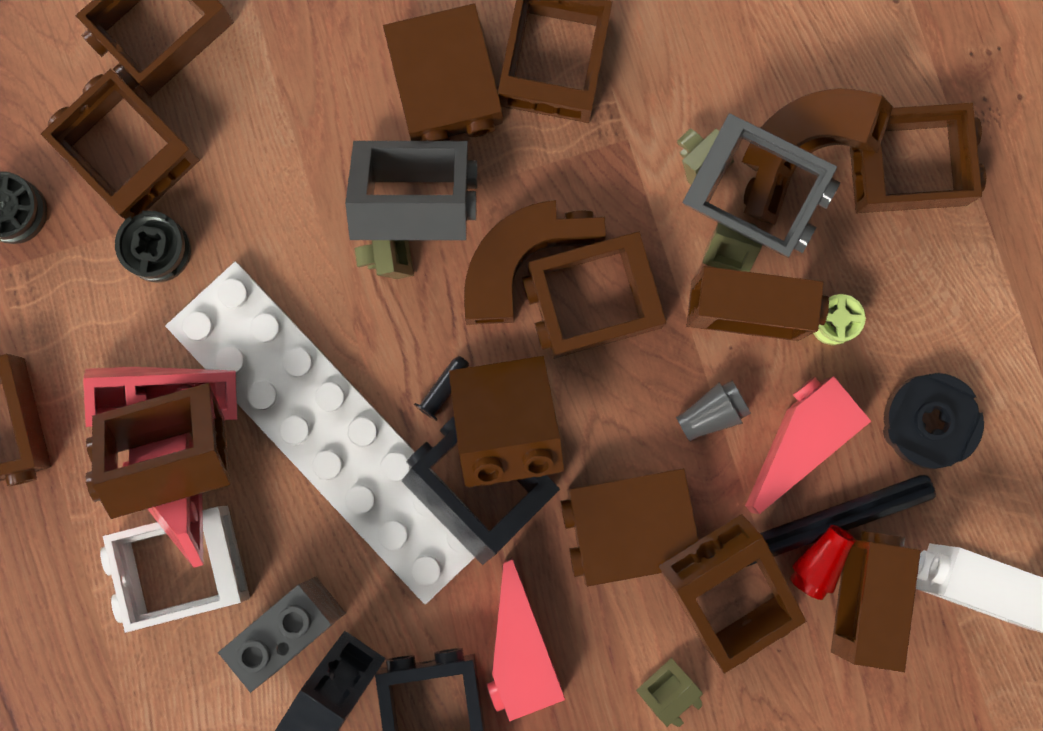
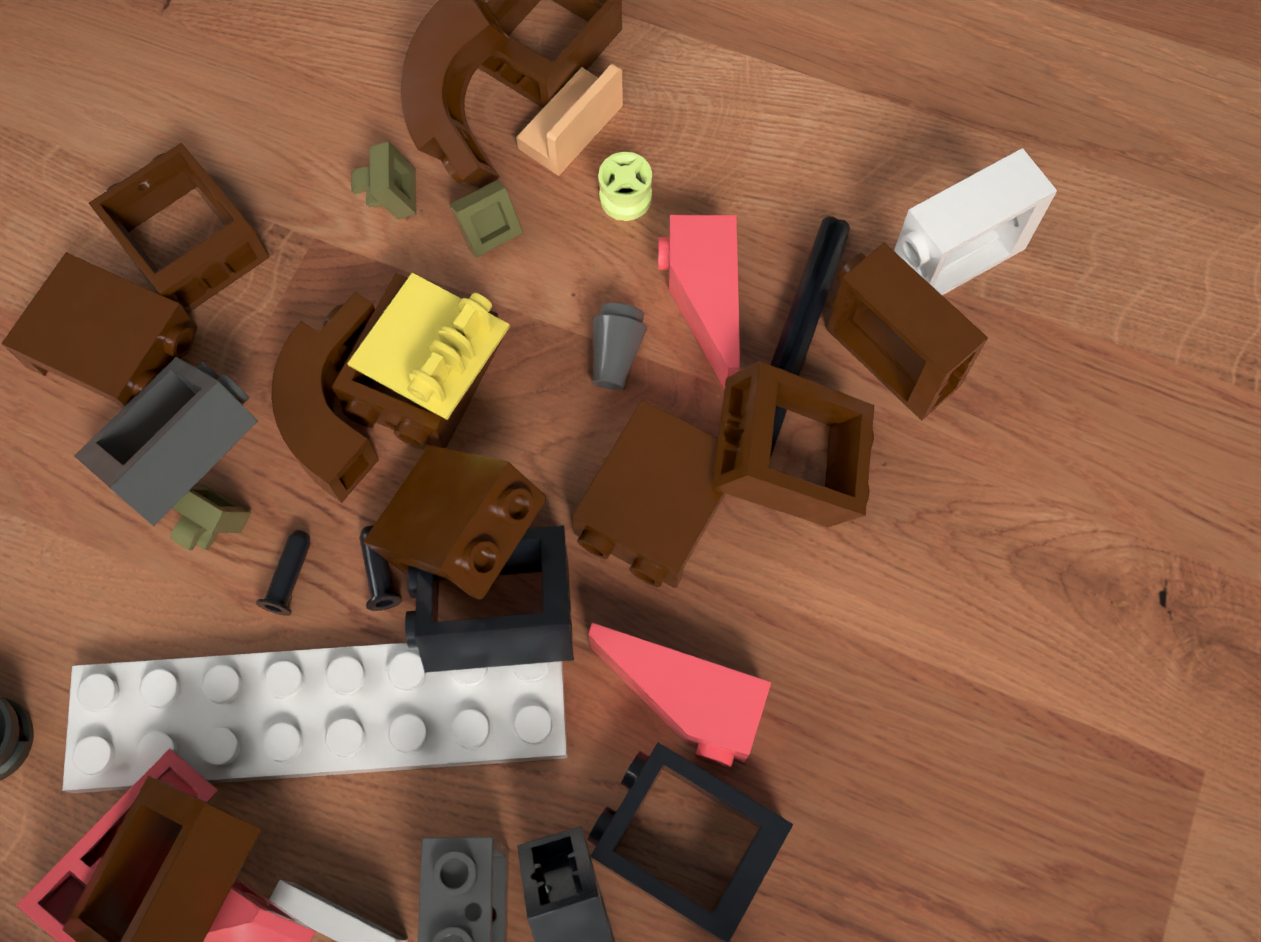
camera: 45 degrees left, 15 degrees down
olive tile [636,658,703,727] -> none
dark grey window [682,113,841,258] -> none
reddish brown window [686,266,829,341] -> none
red cone [790,525,856,600] -> none
black plate [883,373,984,469] -> none
none -> black piece [256,530,311,616]
none -> light yellow hinge [347,273,510,420]
none -> light nougat panel [516,64,623,176]

